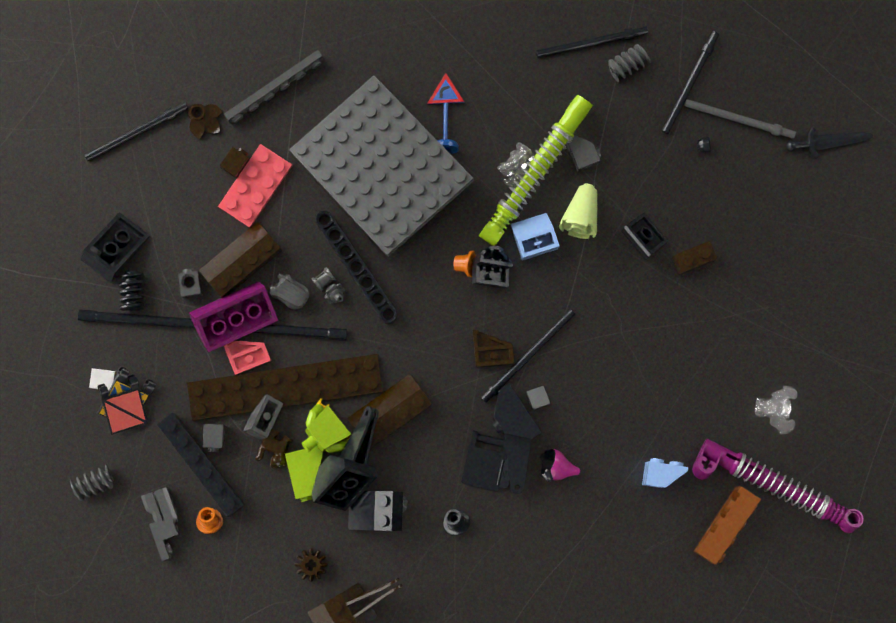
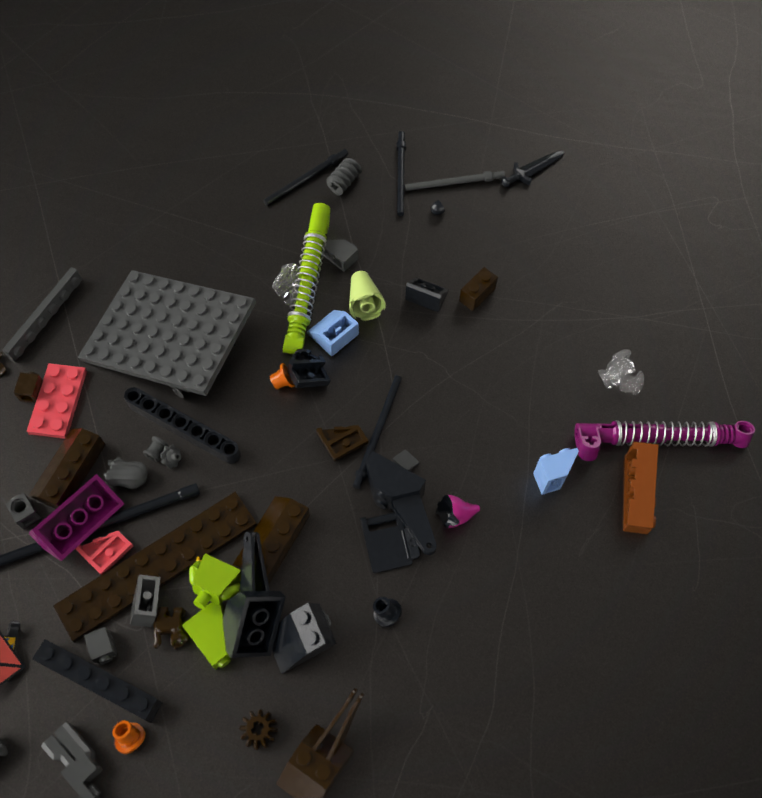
camera: 25 degrees left, 20 degrees down
blue piece [427,73,465,154] -> none

